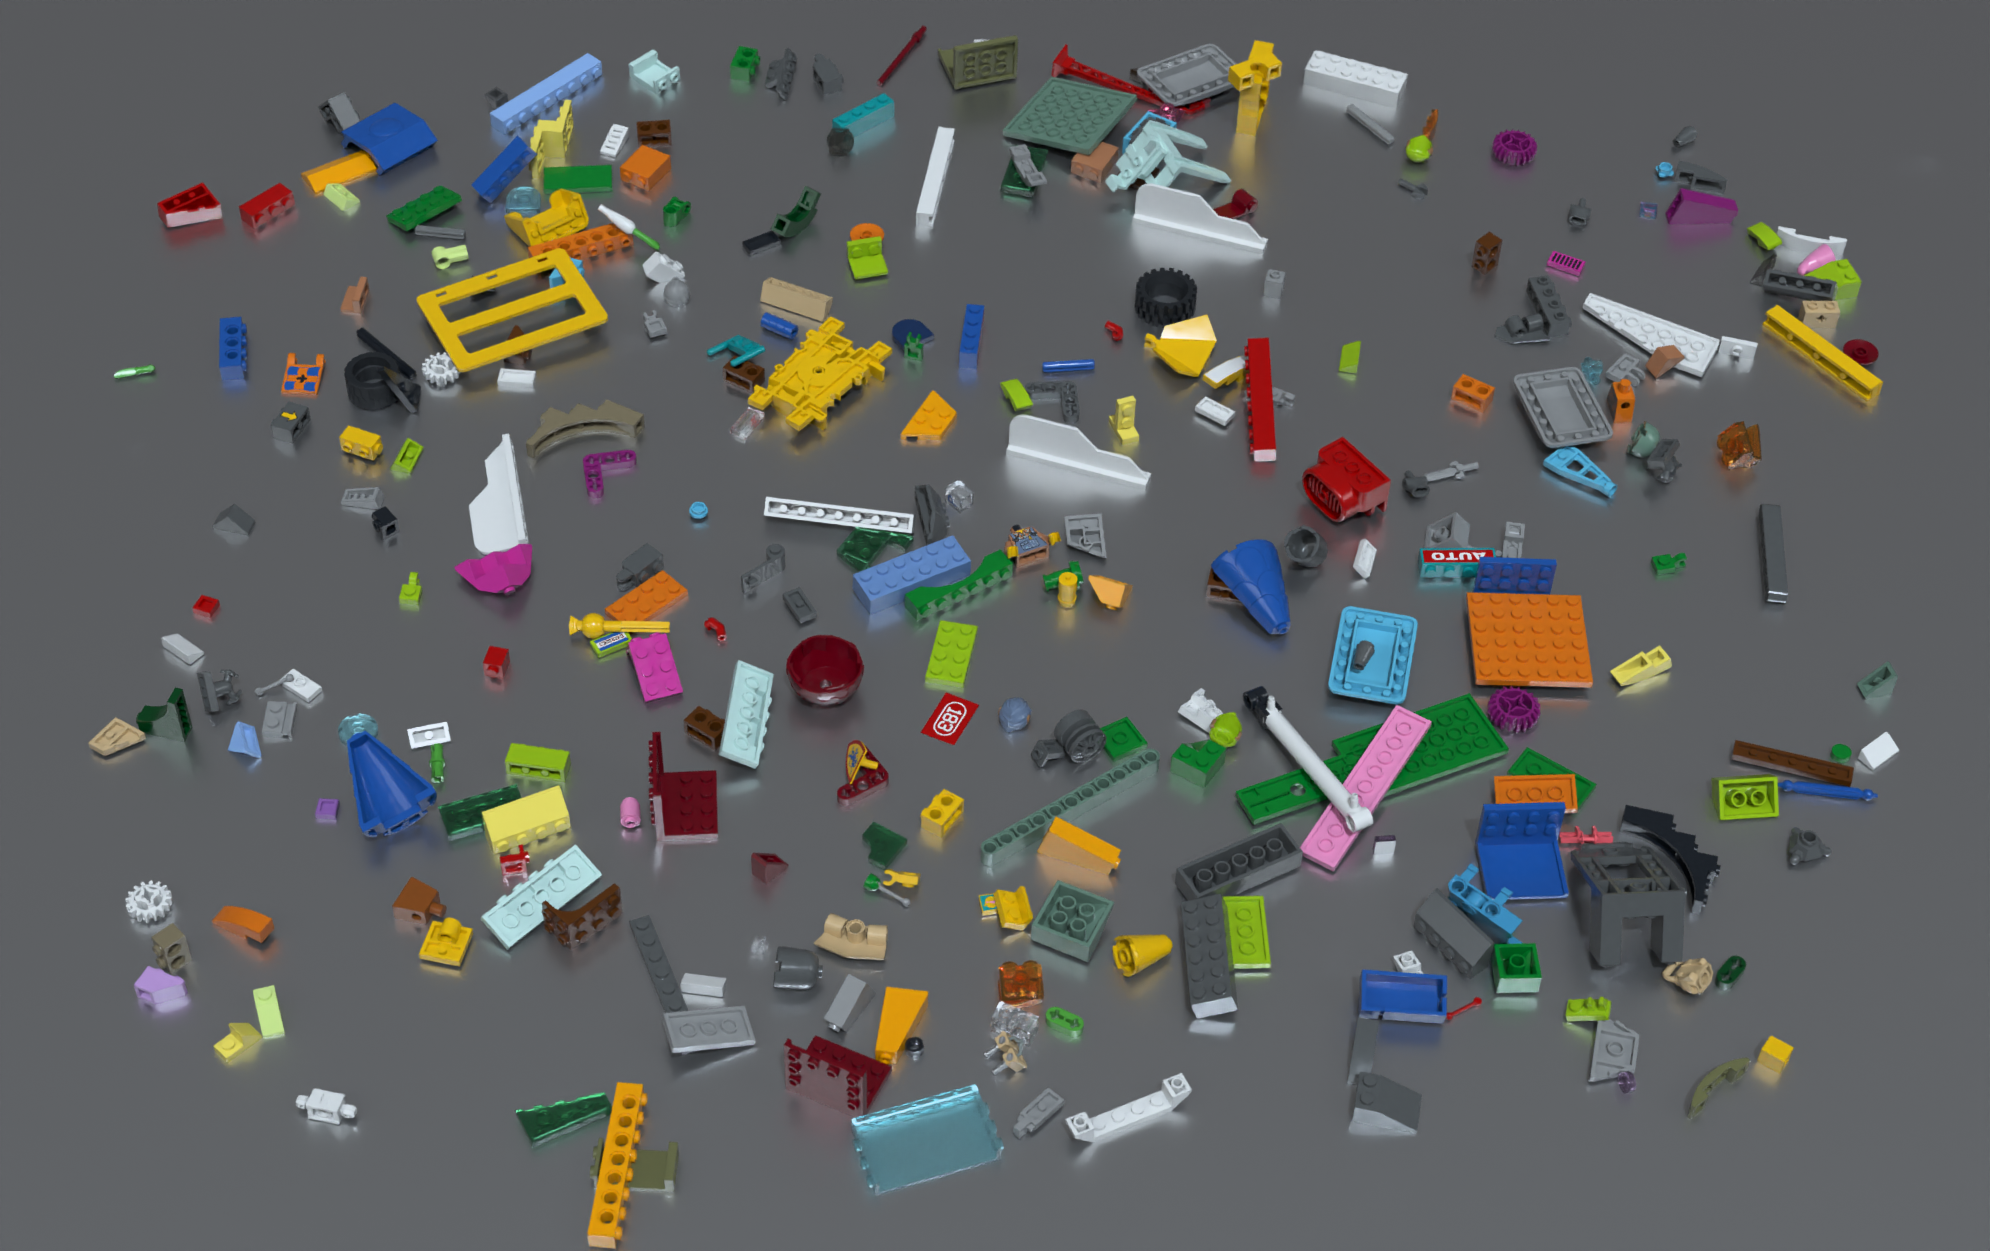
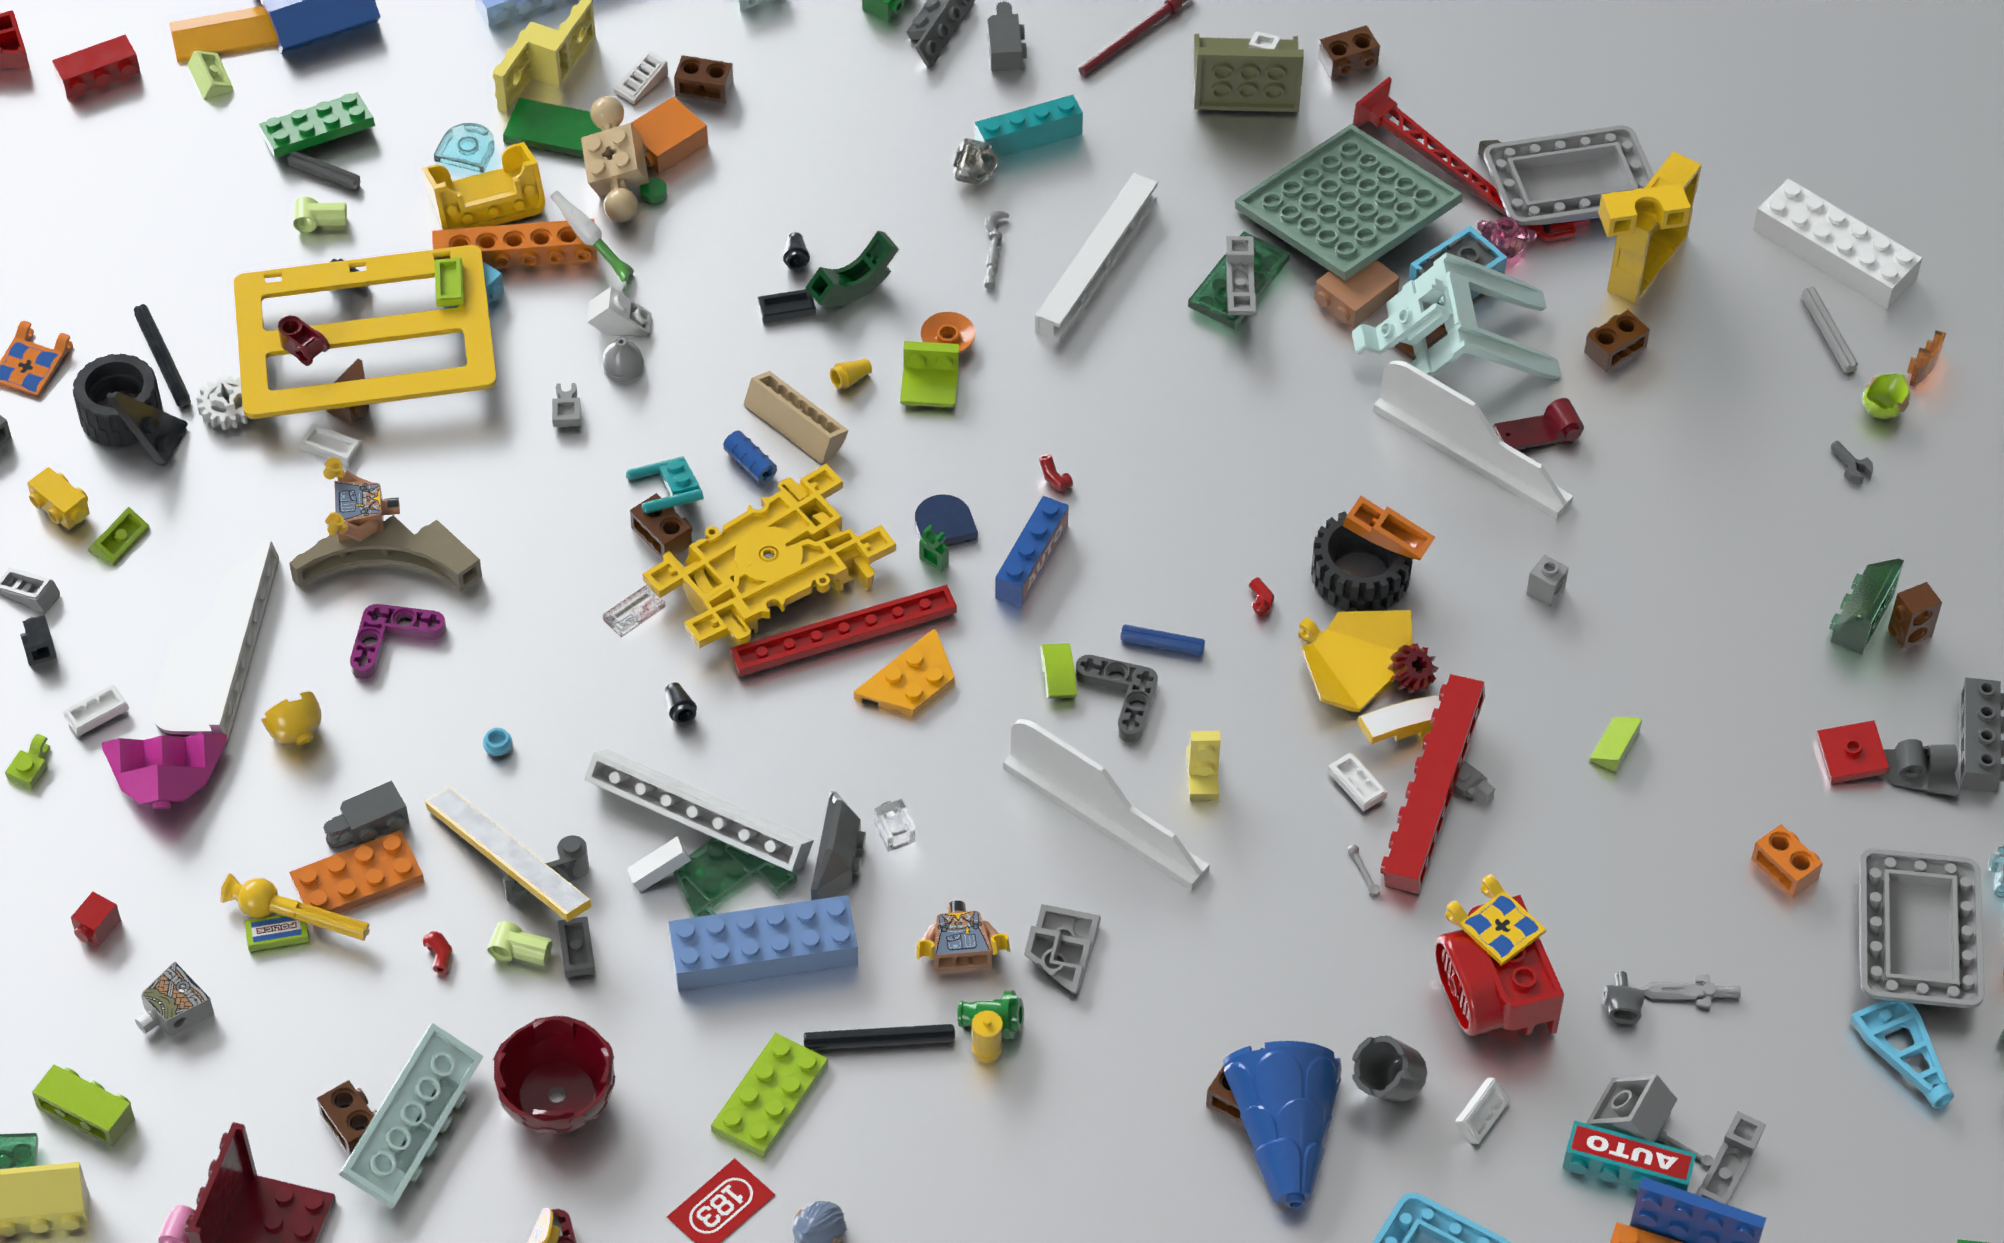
camera: 20 degrees right, 5 degrees up
nougat panel [340,277,369,314] -> none
blue brick [472,135,537,203] -> none
dark pink bracket [626,632,683,703] -> none
green piece [663,196,691,227] -> none
green arch [905,549,1013,621] -> none
light orange slope [1088,575,1133,610] -> none
none -> white plate [62,684,129,736]
none -> torso [135,961,214,1036]
none -> yellow cylinder [261,691,322,746]
none -> dark red piece [278,315,330,366]
none -> torso [323,457,400,542]
none -> tile [425,788,592,922]
none -> lime tile [434,258,464,307]
none -> yellowish green piece [487,921,553,966]
none -> tan brick [581,96,649,222]
none -> white slope [627,836,691,892]
none -> green tile [640,177,667,204]
none -> black cone [665,682,697,724]
none -> red plate [730,585,957,677]
none -> black cone [783,232,810,271]
none -> black axle [803,1024,955,1050]
none -> yellow cone [830,358,872,389]
none -> light grey piece [984,211,1009,289]
none -> red arm [1039,454,1073,491]
none -> reddish brown brick [1318,25,1380,79]
none -> orange slope [1342,496,1435,561]
none -> light grey hinge [1348,844,1380,897]
none -> dark red gear [1387,643,1439,693]
none -> yellow flag [1445,874,1546,966]
none -> reddish brown brick [1584,310,1650,372]
none -> red plate [1817,720,1889,784]
none -> clear green slope [1829,558,1904,655]

